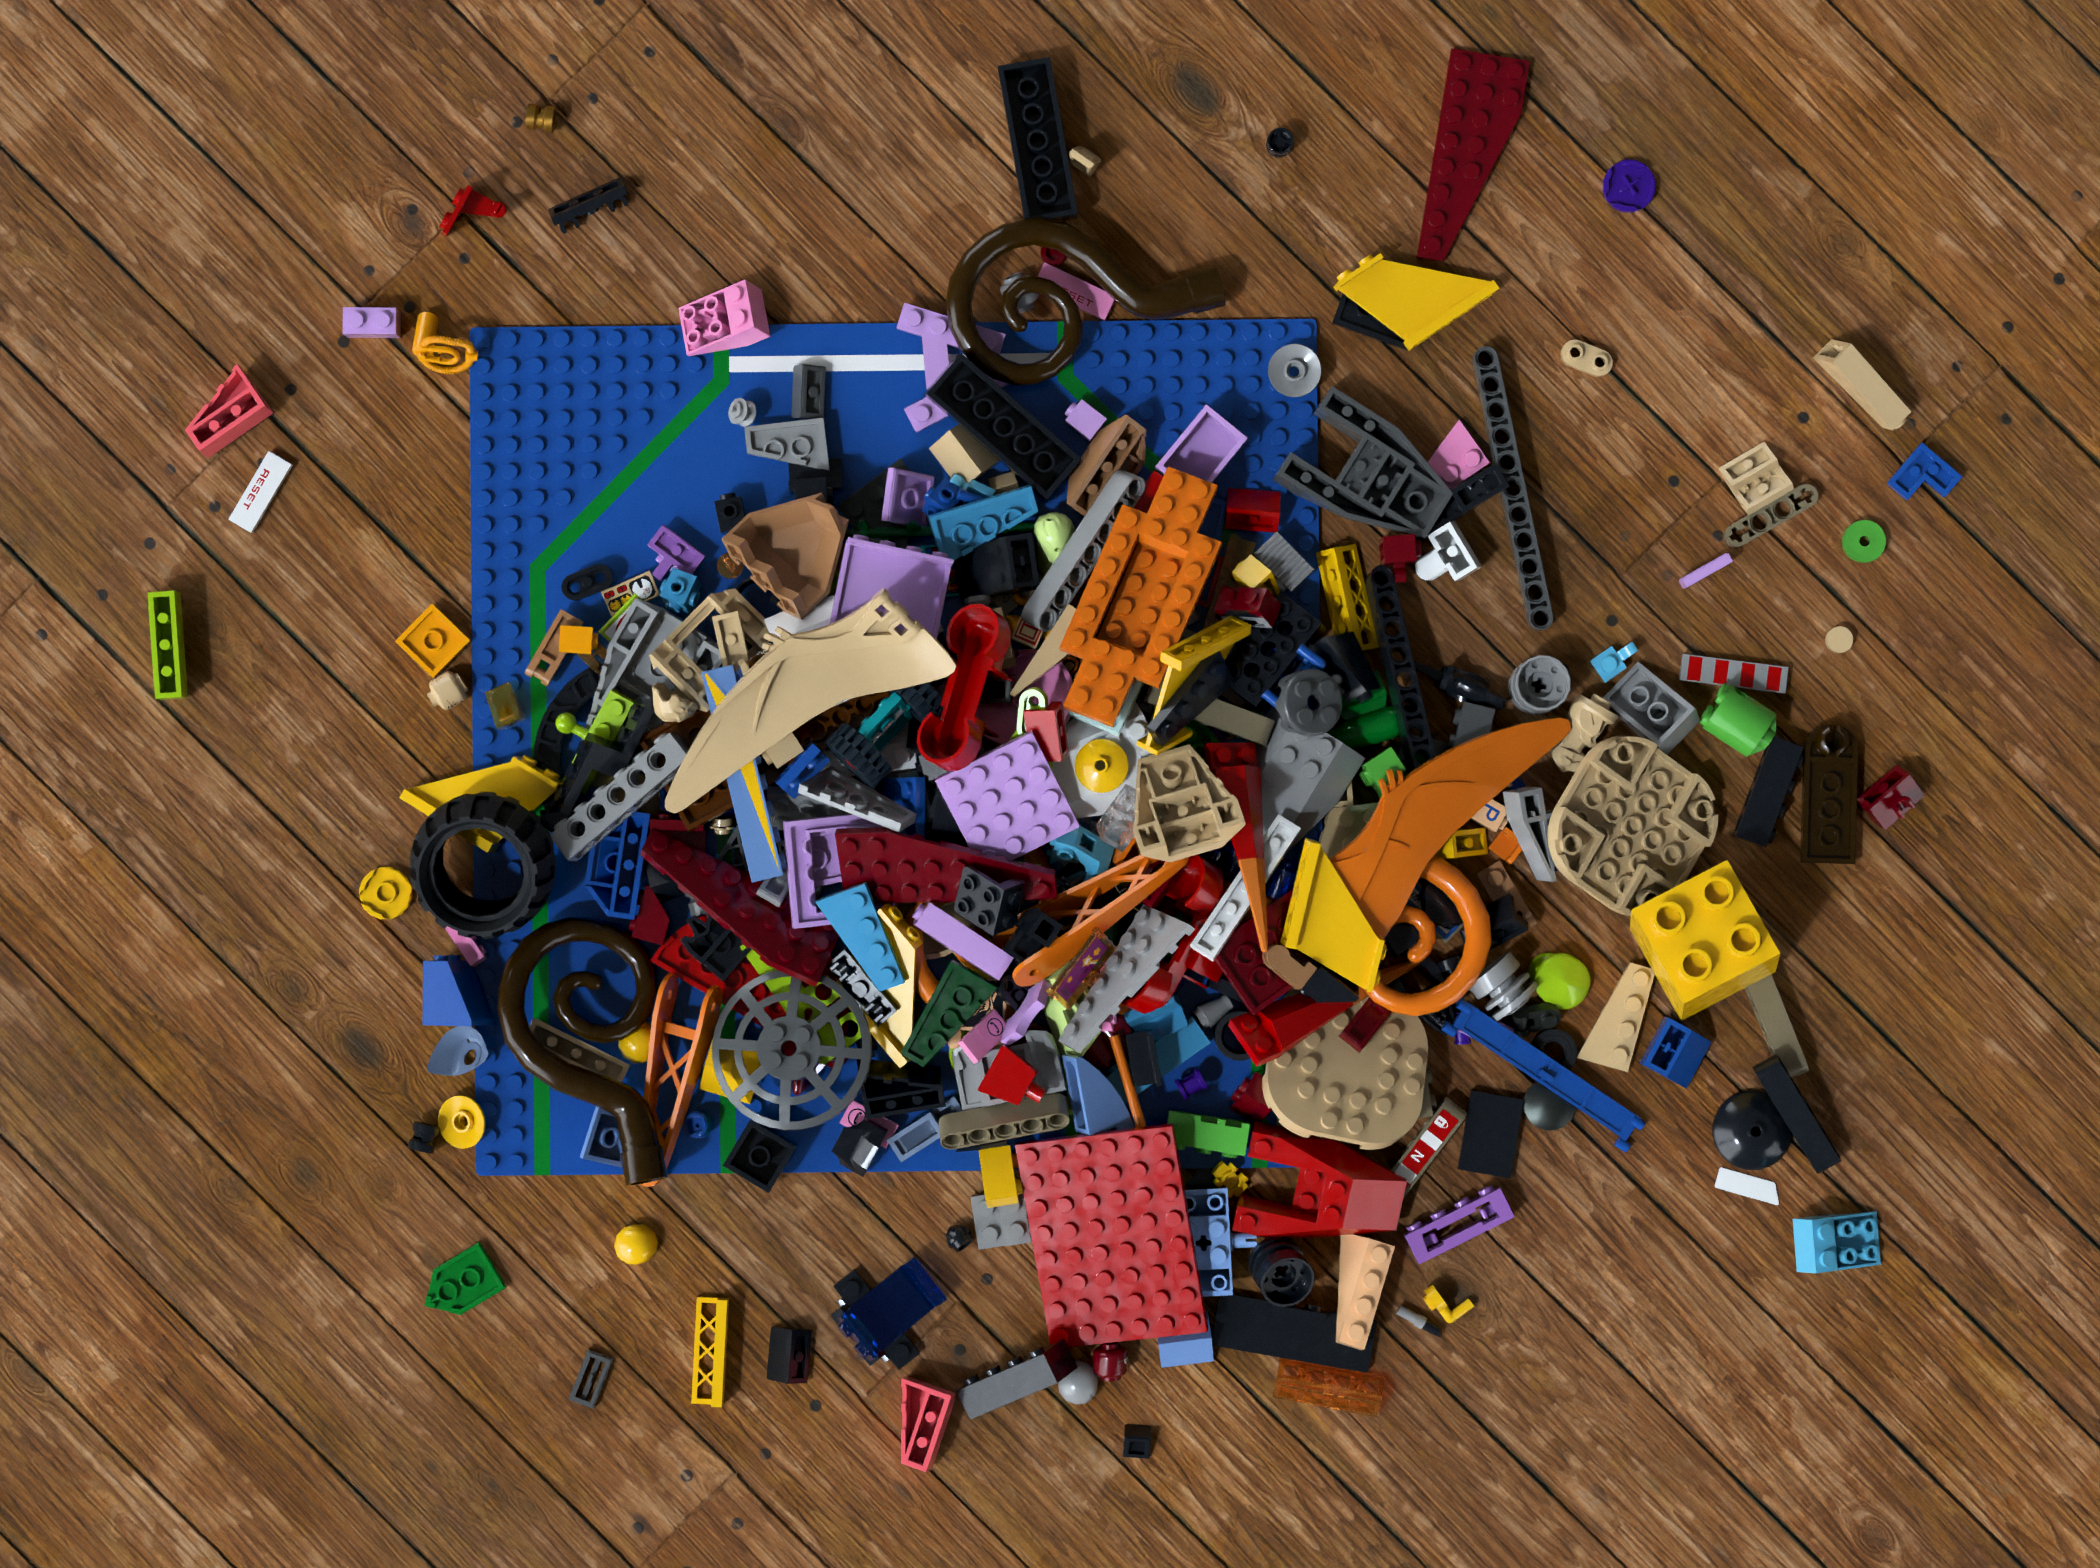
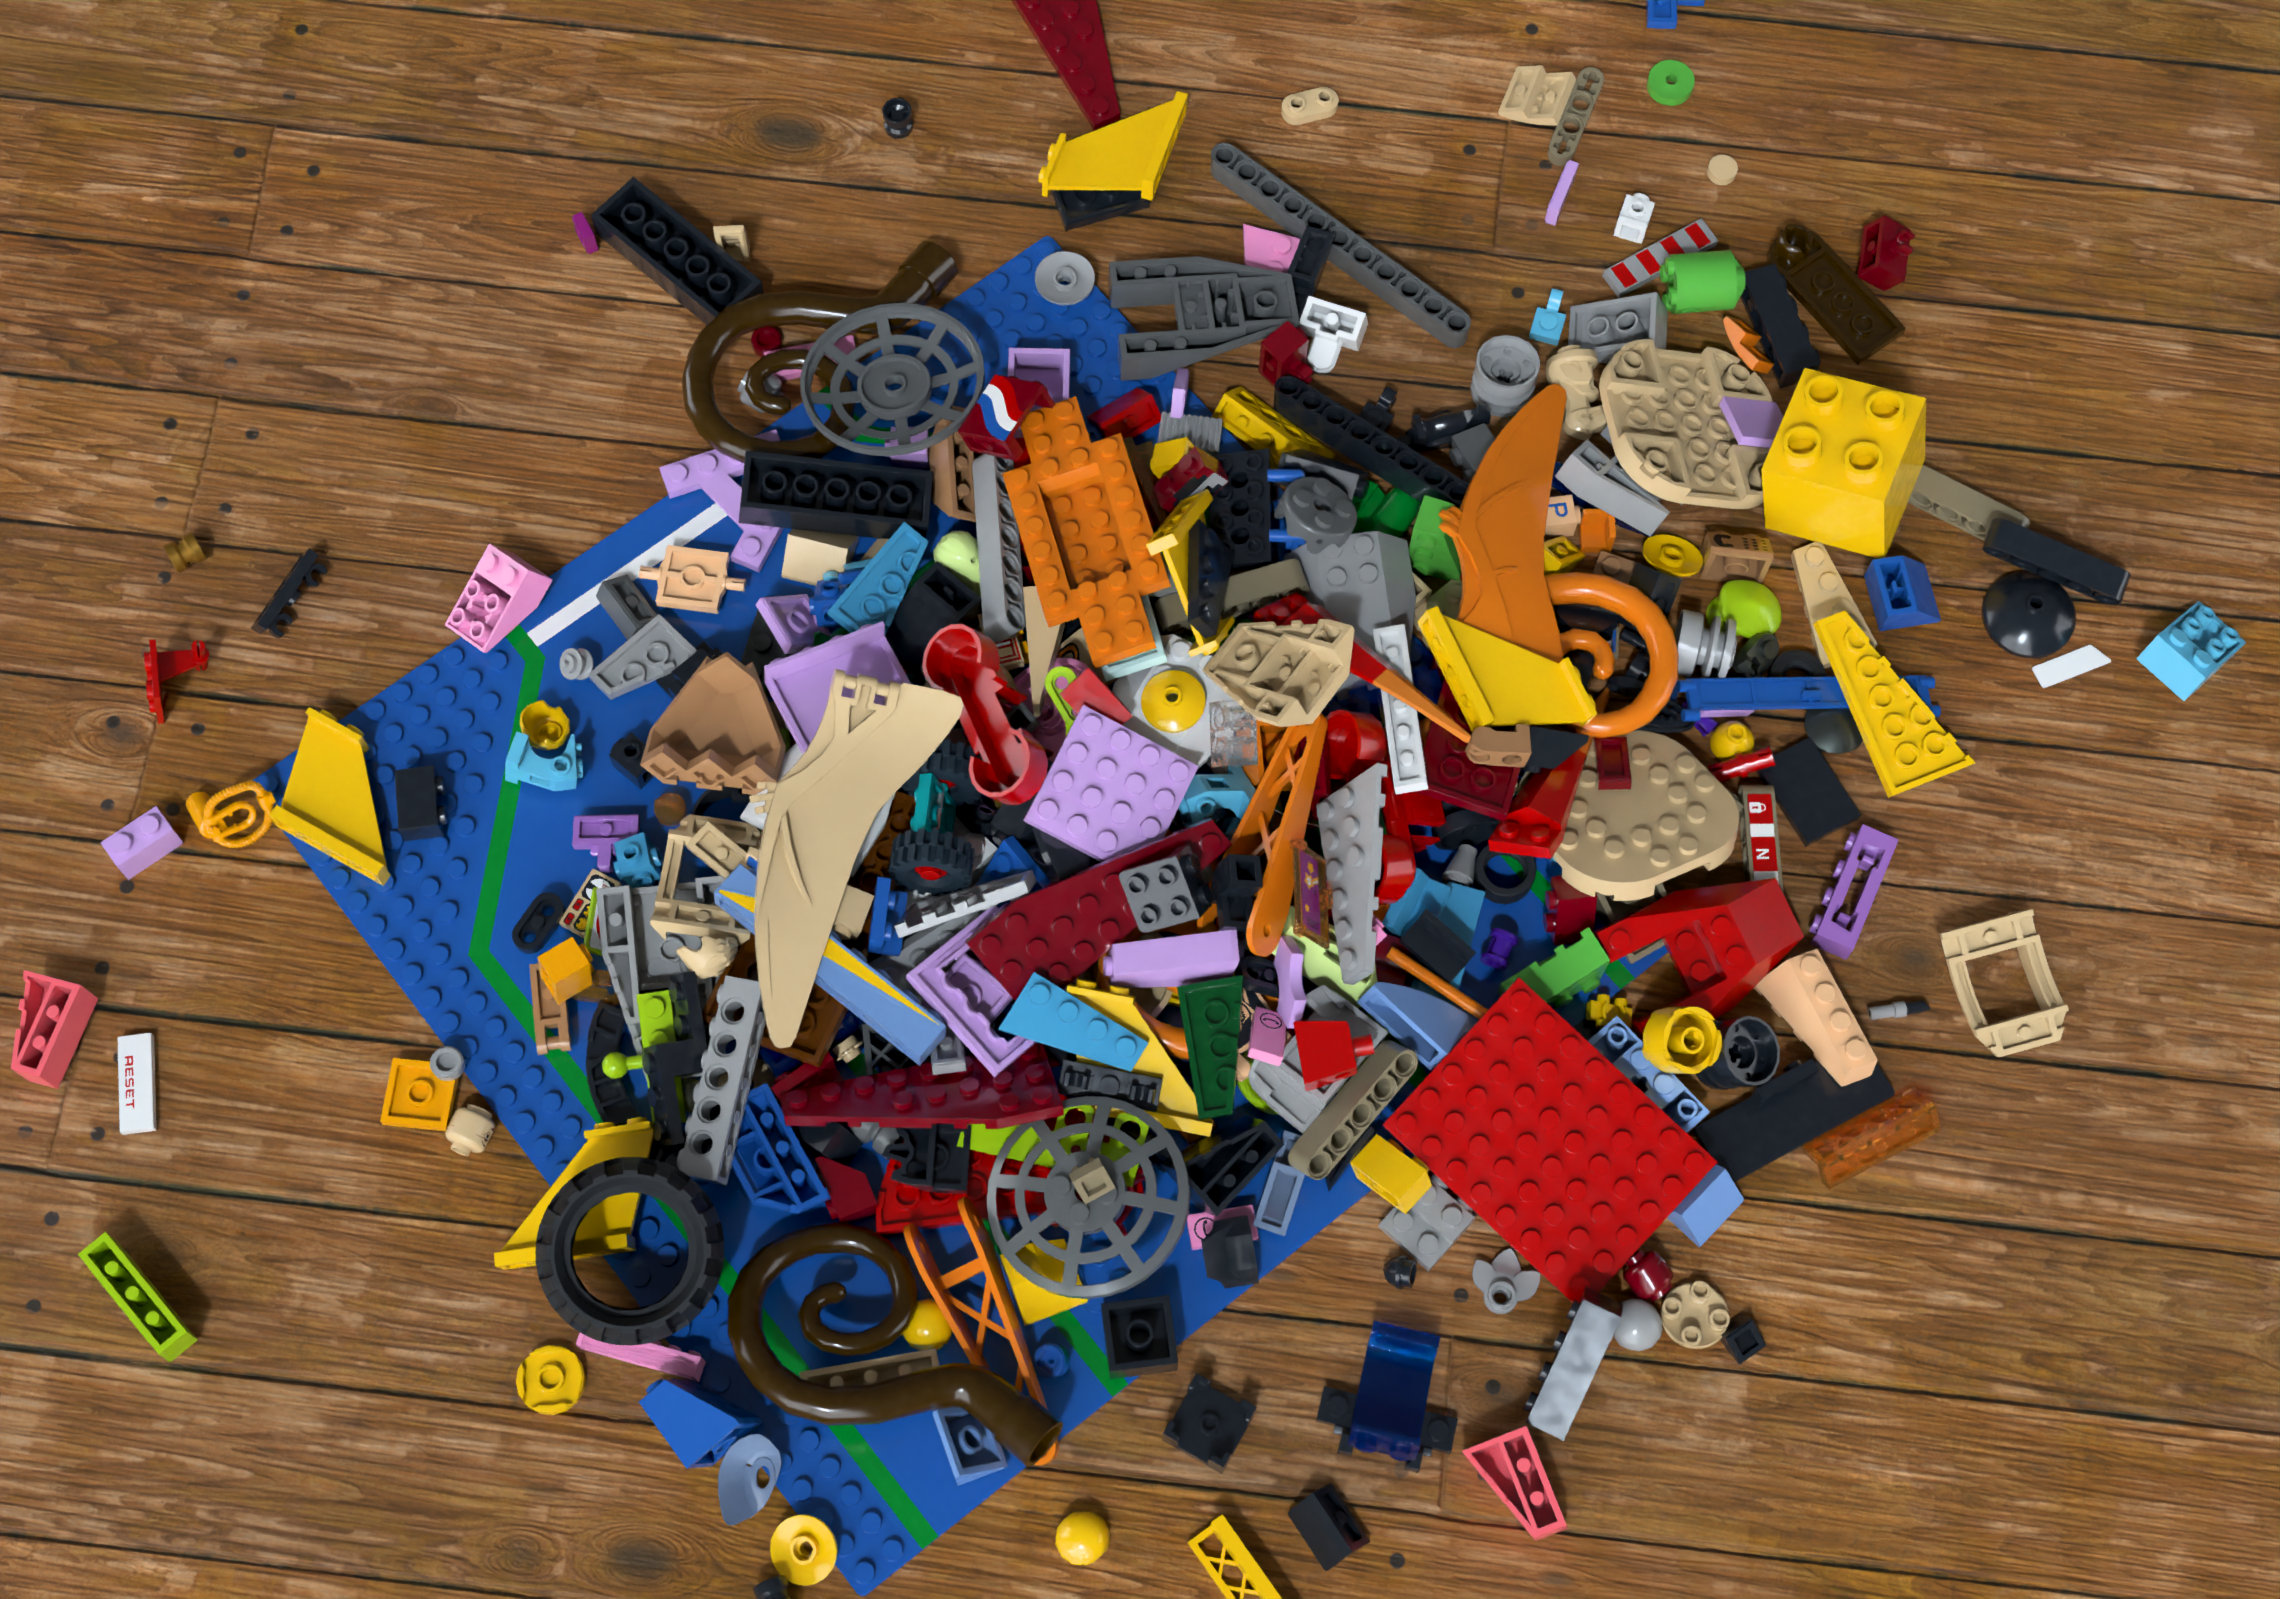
camera: 40 degrees left, 20 degrees down
clear yellow slope [485,682,526,730] -> none
yellow plate [1423,1285,1475,1323] -> none
none -> yellow piece [269,707,391,886]
none -> black brick [395,765,448,841]
none -> light grey tile [430,1046,465,1081]
none -> medium azure tile [505,731,583,791]
none -> yellow hair [520,700,570,751]
none -> magenta tile [572,212,598,254]
none -> light nougat plate [639,545,746,614]
none -> dark grey dish [800,303,985,456]
none -> dark red panel [957,374,1055,461]
none -> dark tan tile [1068,1157,1115,1205]
none -> black panel [1162,1373,1257,1474]
none -> lavender tile [1170,368,1190,418]
none -> black plate [1359,387,1397,433]
none -> light grey plate [1472,1249,1540,1314]
none -> white brick [1613,193,1655,244]
none -> yellow dish [1642,534,1703,577]
none -> yellow brick [1642,1007,1722,1074]
none -> tan dish [1661,1281,1730,1349]
none -> medium nougat slope [1700,531,1774,584]
none -> red pin [1708,746,1776,782]
none -> yellow brick [1710,721,1754,761]
none -> lavender tile [1719,396,1783,448]
none -> orange slope [1723,316,1774,374]
none -> yellow wing [1813,610,1975,798]
none -> tan wedge [1939,909,2069,1057]

